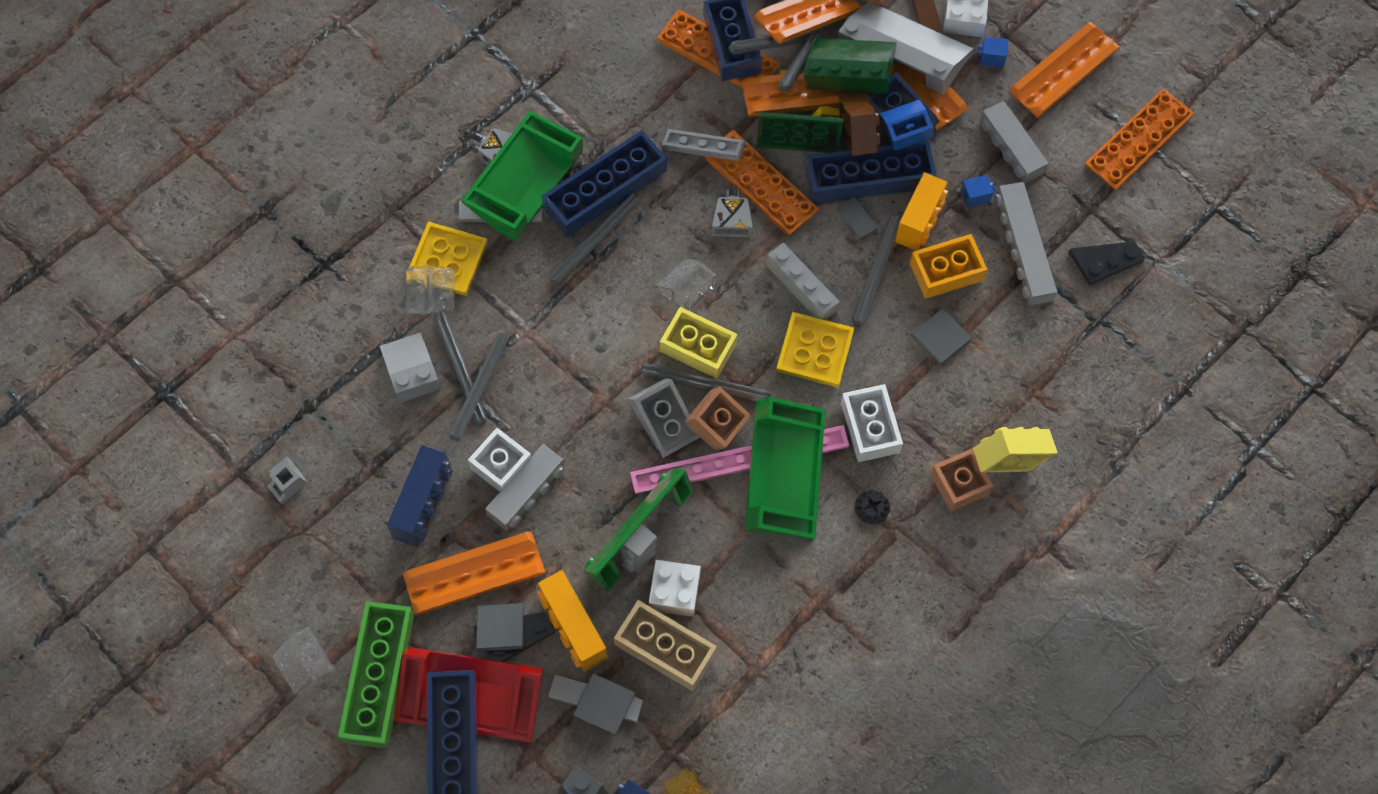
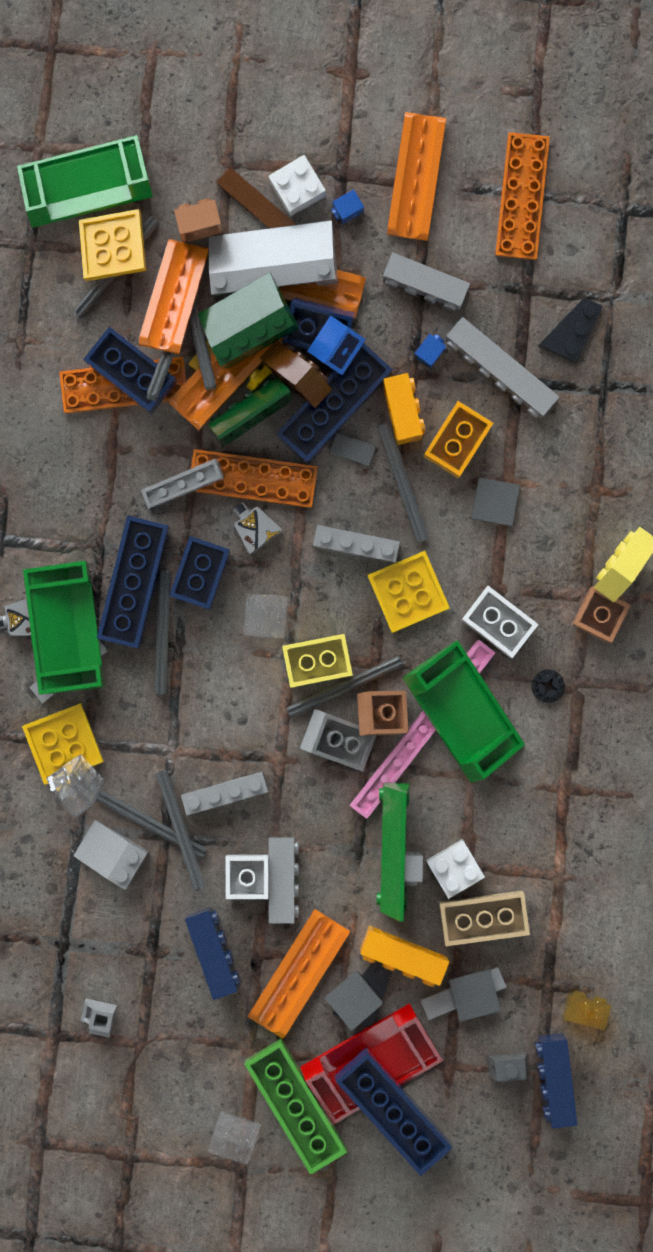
camera: 30 degrees left, 20 degrees up
none -> dark blue brick [169,536,231,610]
none -> light grey brick [181,771,269,816]

